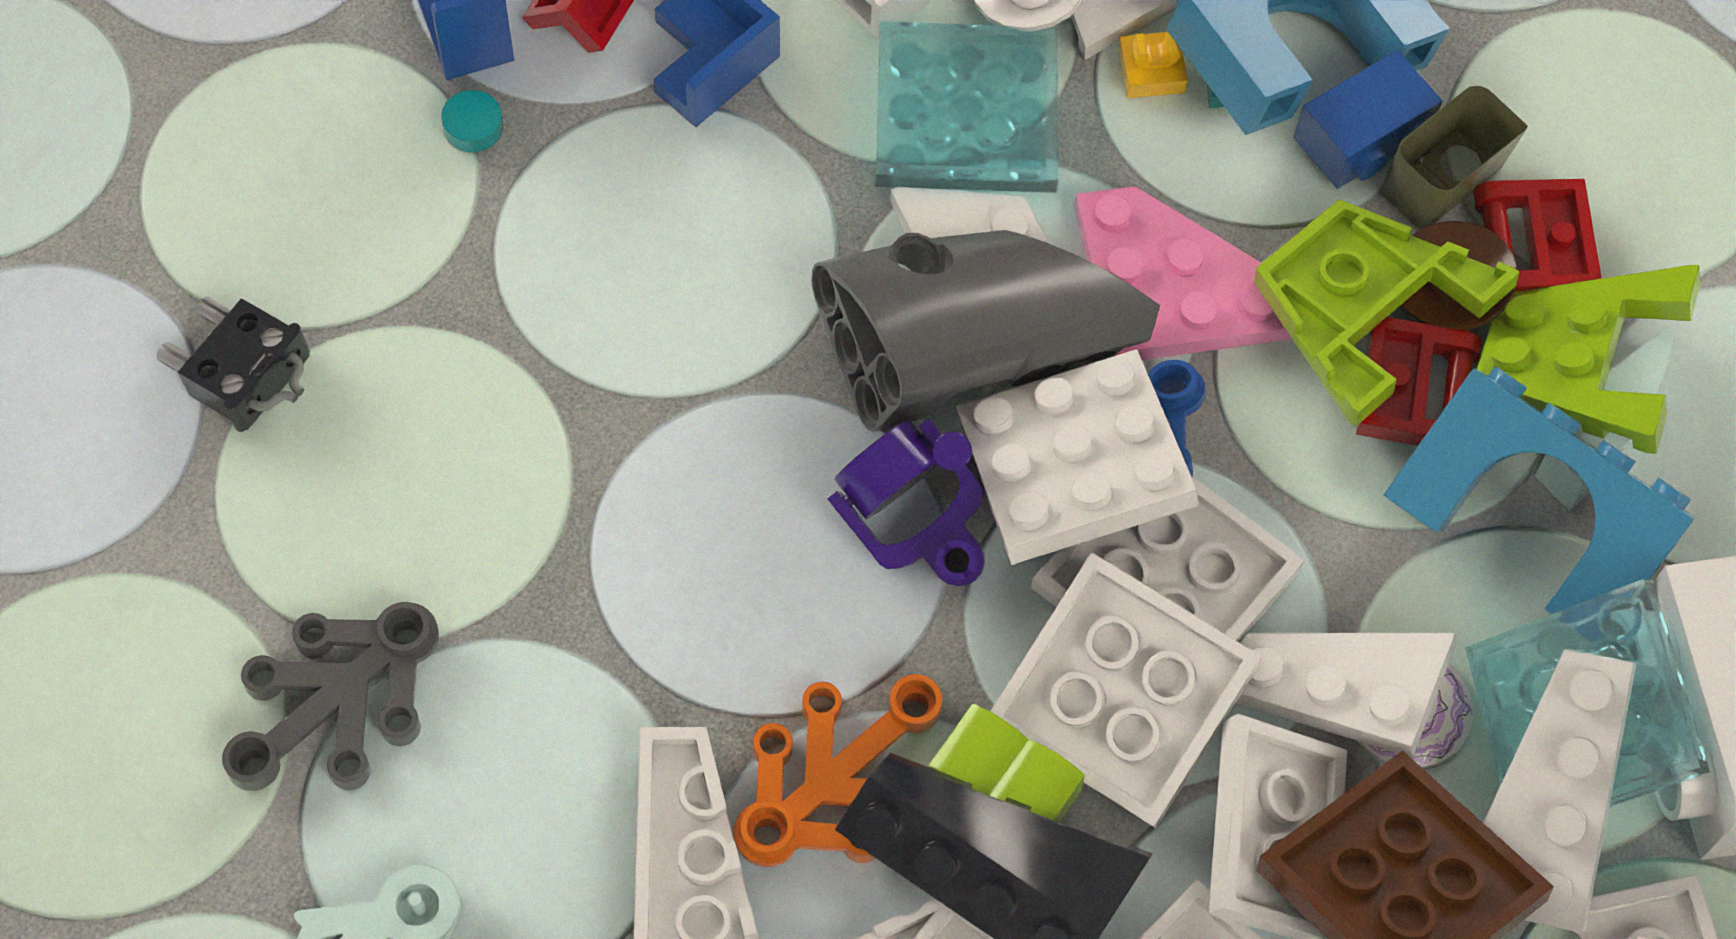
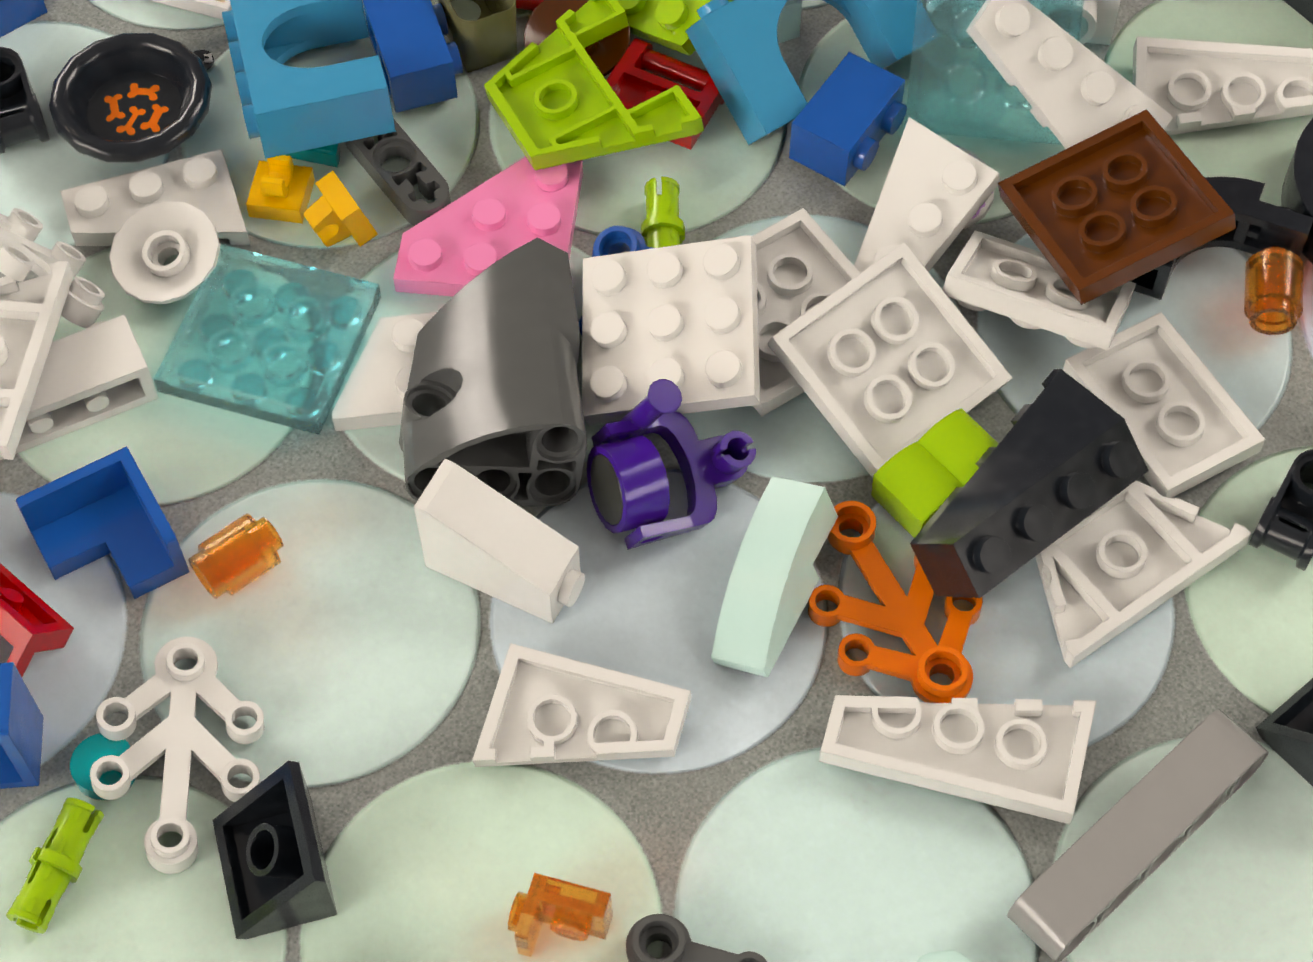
camera: 70 degrees left, 5 degrees down
none -> lime pin [6,797,104,934]
none -> white plant [90,637,264,874]
none -> clear orange brick [188,513,284,599]
none -> black slope [212,761,337,939]
none -> yellow tile [303,170,378,247]
none -> dark grey beam [345,118,451,226]
none -> white slope [414,459,585,624]
none -> white wing [472,643,692,767]
none -> clear orange bracket [508,873,613,957]
none -> lime pin [641,177,685,248]
none -> light aqua slope [711,476,838,677]
none -> blue brick [789,52,907,187]

